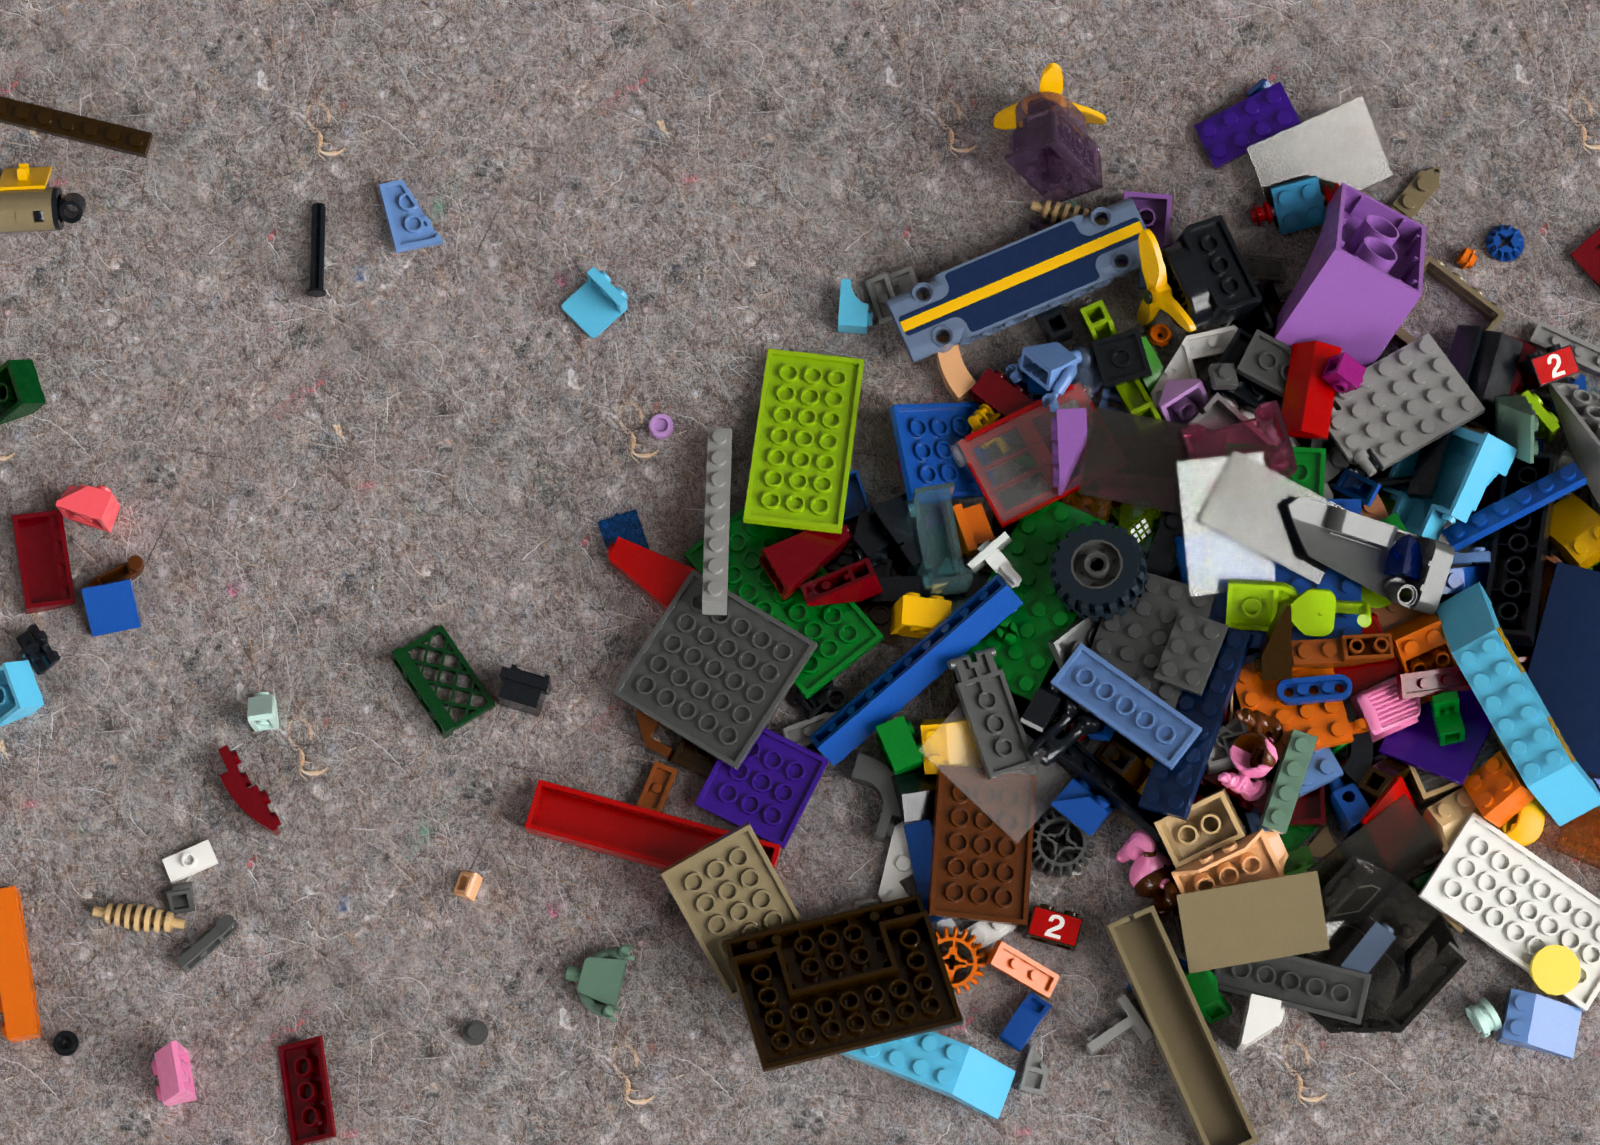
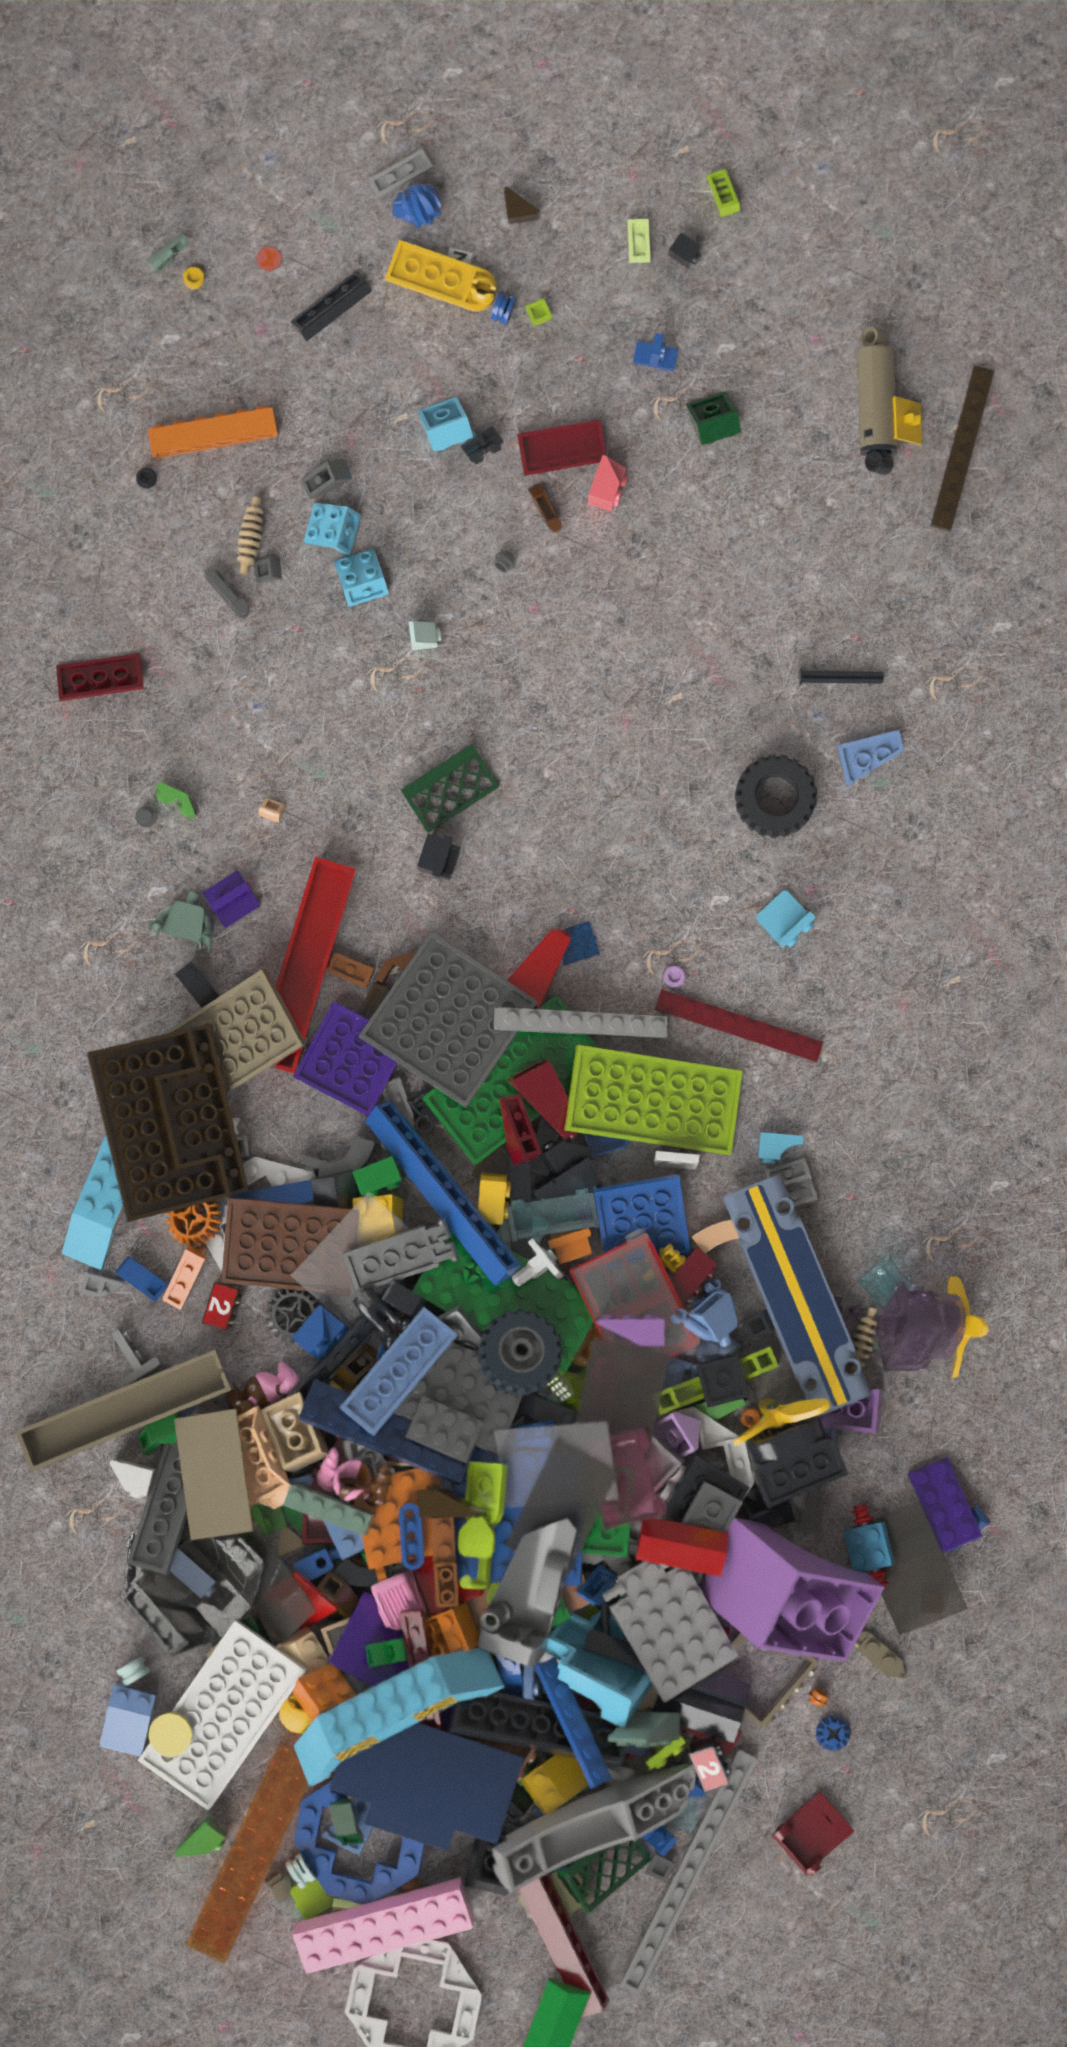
camera: 85 degrees right, 10 degrees up
blue tile [81,578,142,637] -> none
bright pink slope [152,1040,197,1106] -> none
white plate [162,840,219,884] -> none
dark red slope [218,745,282,835] -> none
dark grey plate [1208,363,1239,390] -> none
magenta brick [1321,352,1366,394] -> none
clear blue brick [1384,534,1422,580] -> none
none -> bright green slope [155,782,197,820]
none -> black slope [175,961,220,1008]
none -> dark purple bracket [203,871,260,928]
none -> dark grey slope [301,459,352,499]
none -> medium azure bracket [304,503,361,555]
none -> medium azure bracket [334,549,389,607]
none -> dark grey plate [493,551,515,573]
none -> white tile [653,1151,699,1170]
none -> dark red plate [655,989,824,1063]
none -> black tyre [735,754,817,838]
none -> clear light blue brick [857,1256,916,1313]

